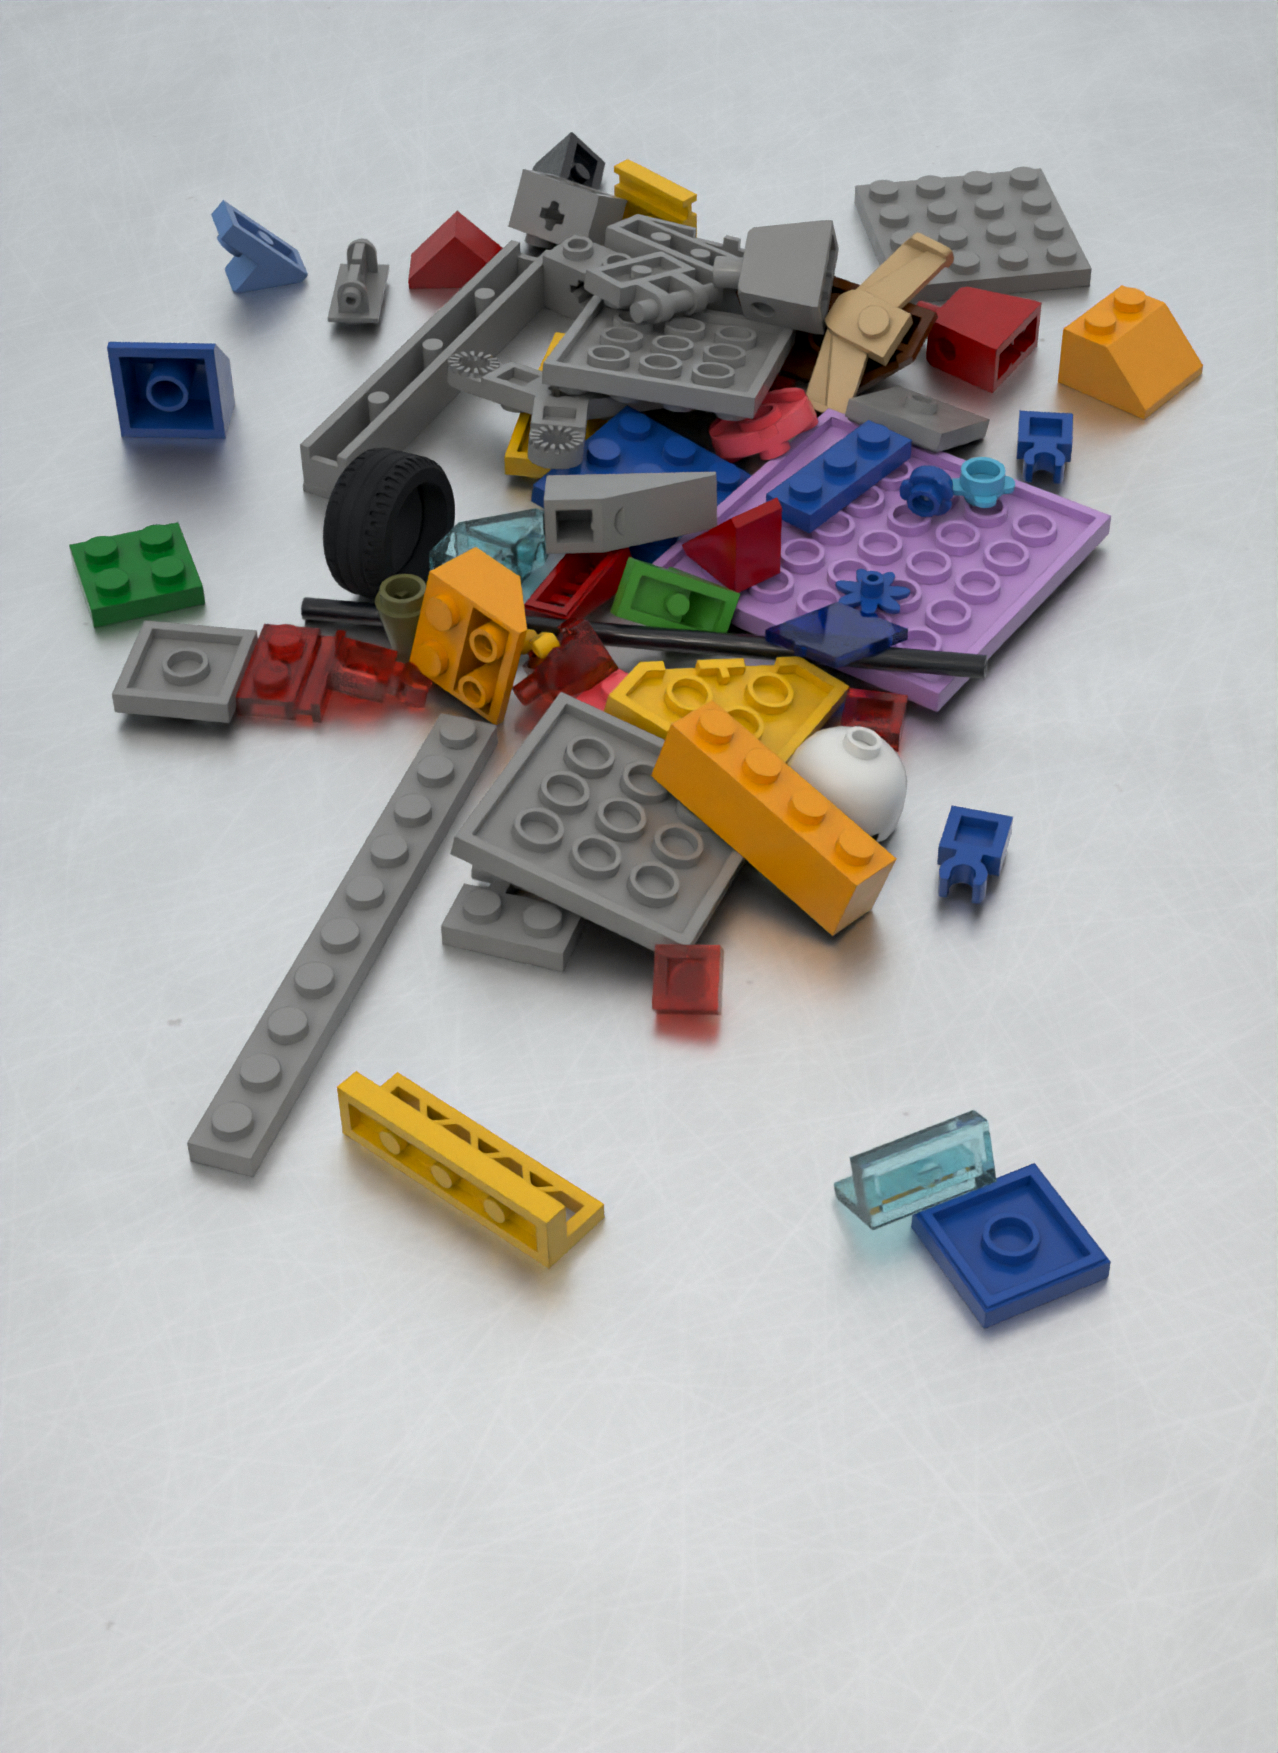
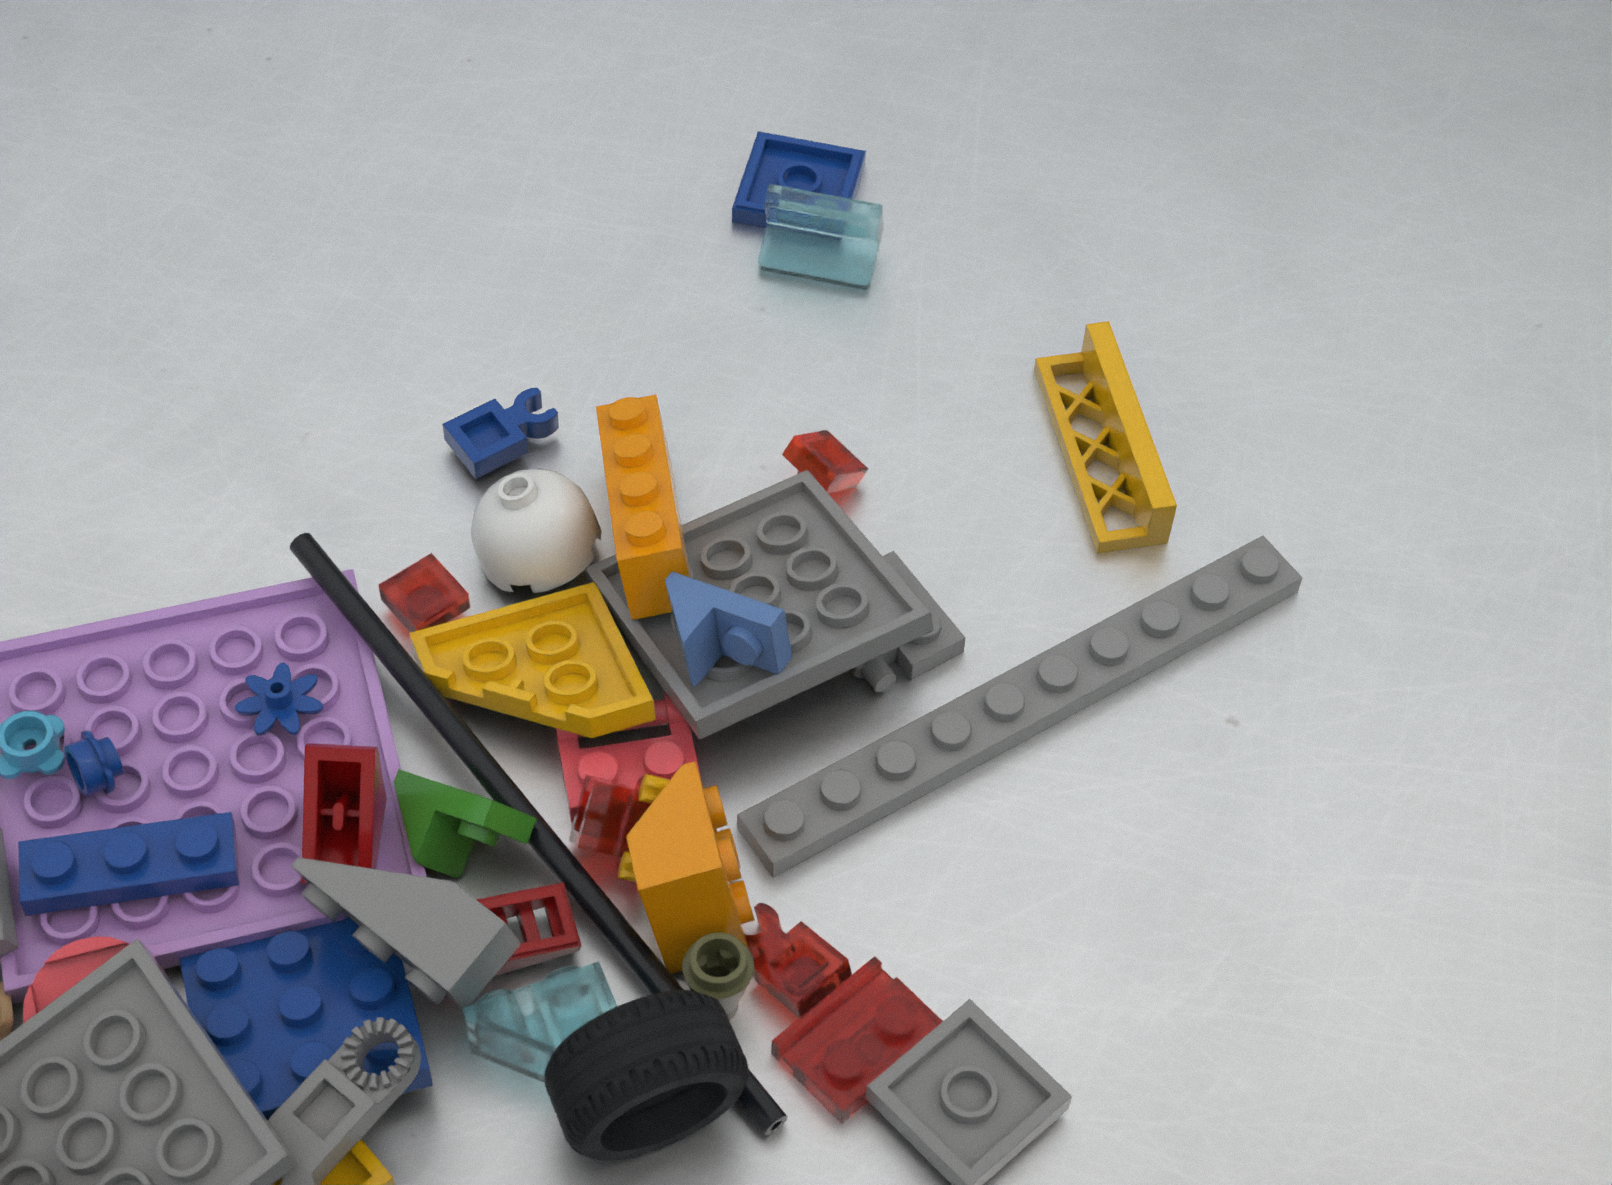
camera: 145 degrees left, 10 degrees up
clear blue piece [765,602,908,669] -> none
none -> medium blue slope [665,571,793,687]

